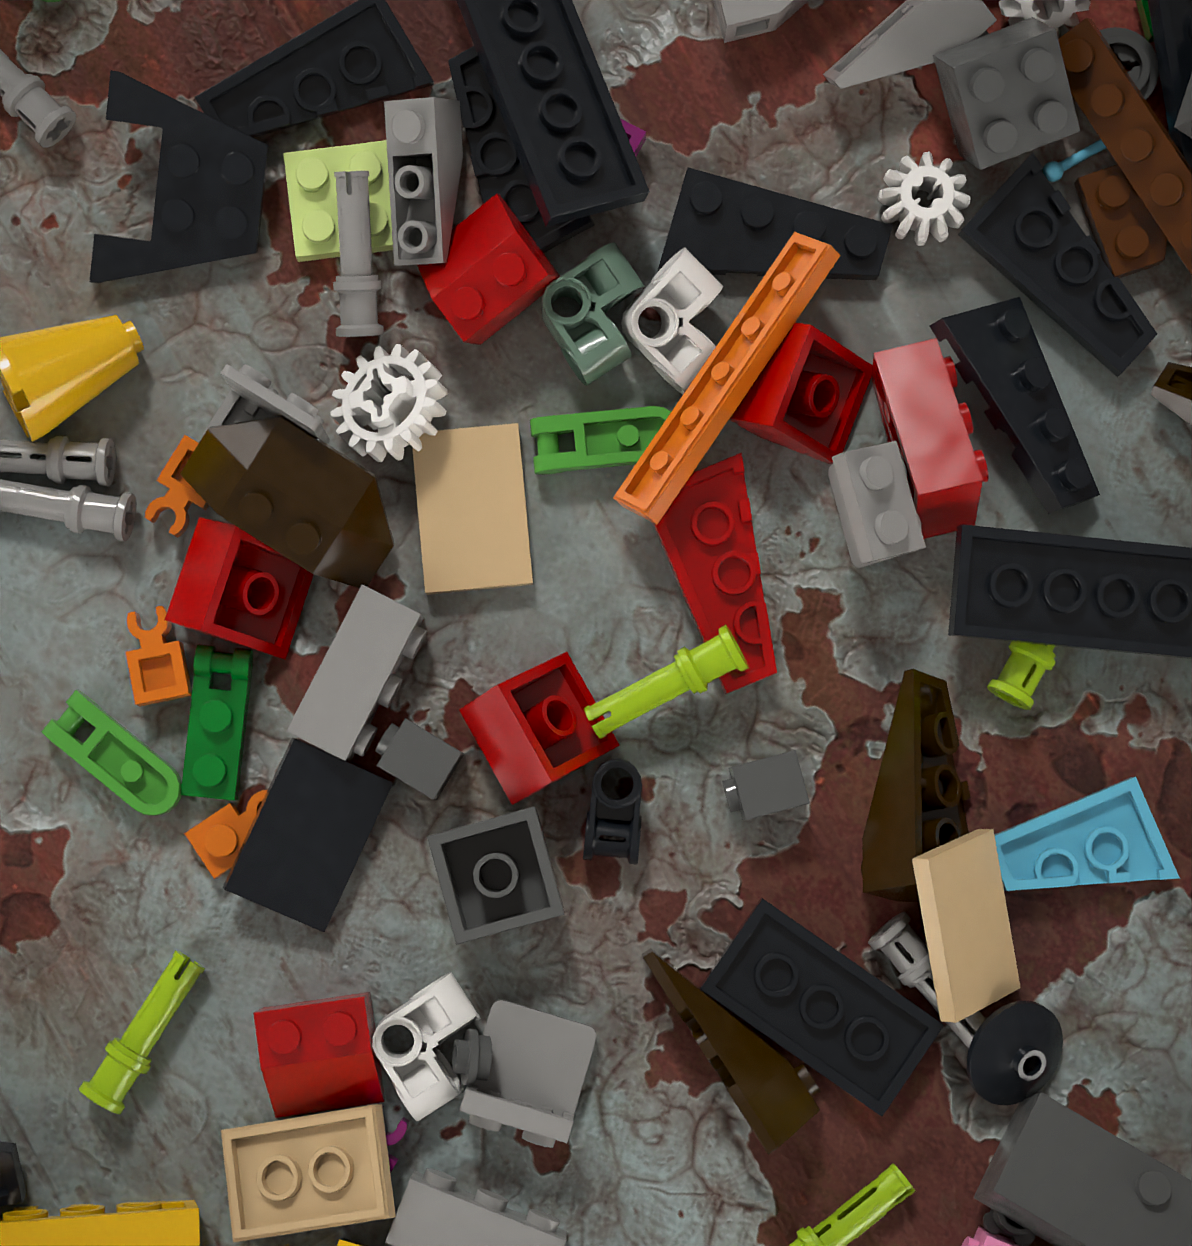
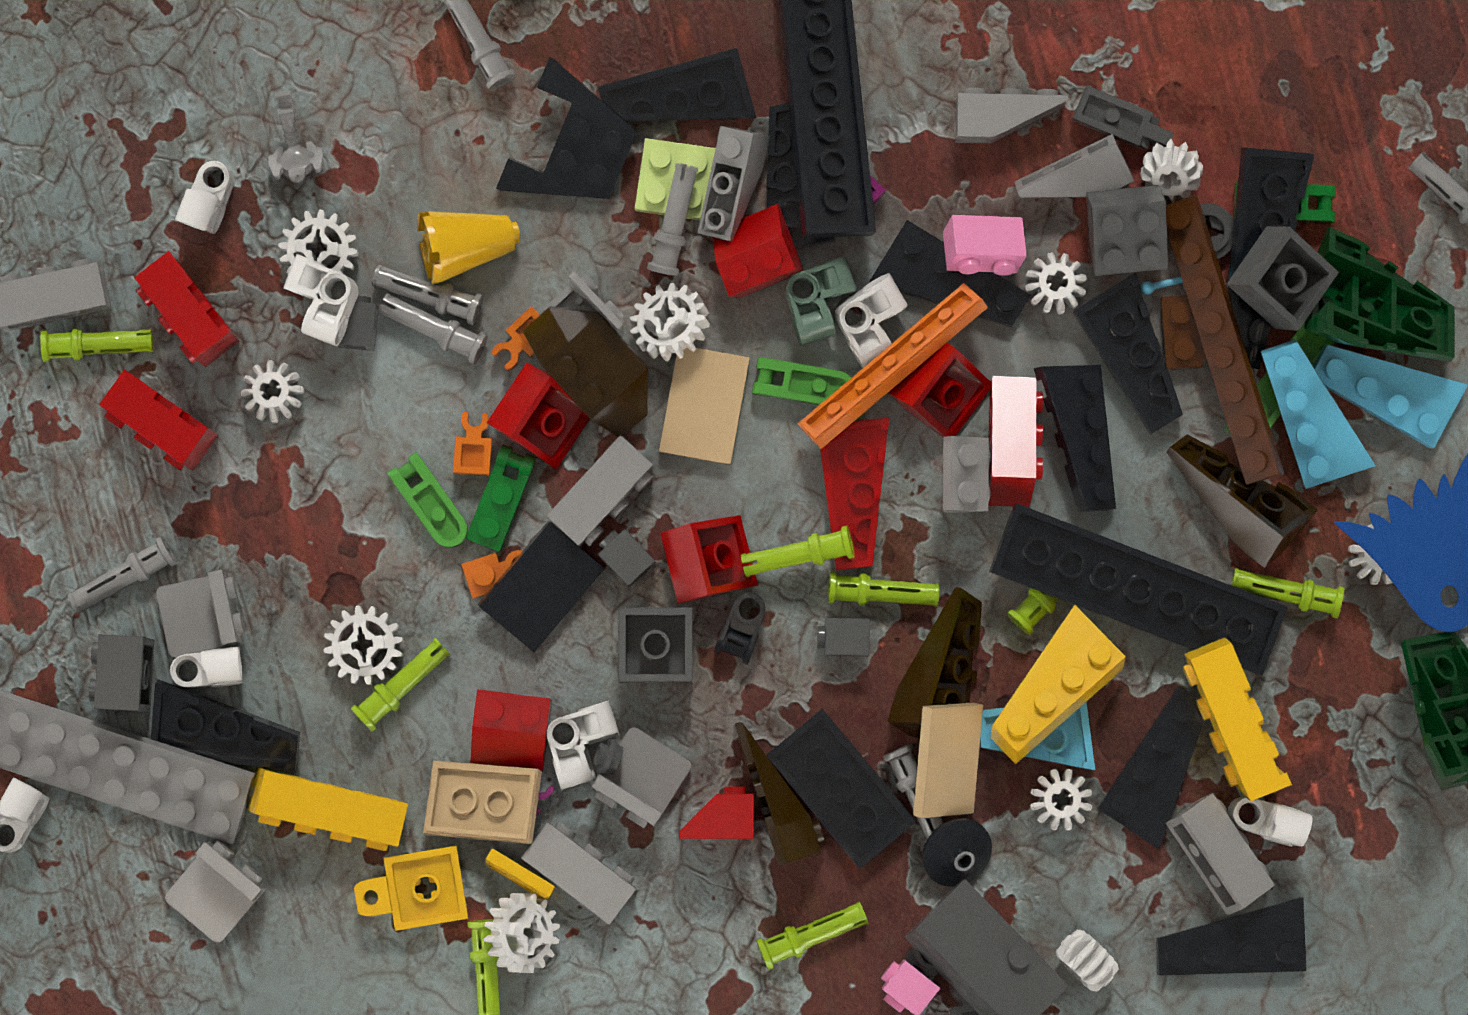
camera: 15 degrees right, 0 degrees up
none -> white gear [323,606,404,685]
none -> red slope [679,787,754,839]
none -> lime pin [828,571,939,607]
none -> bright pink brick [943,215,1027,276]
none -> yellow wedge [990,605,1126,764]
none -> white gear [1030,769,1092,830]

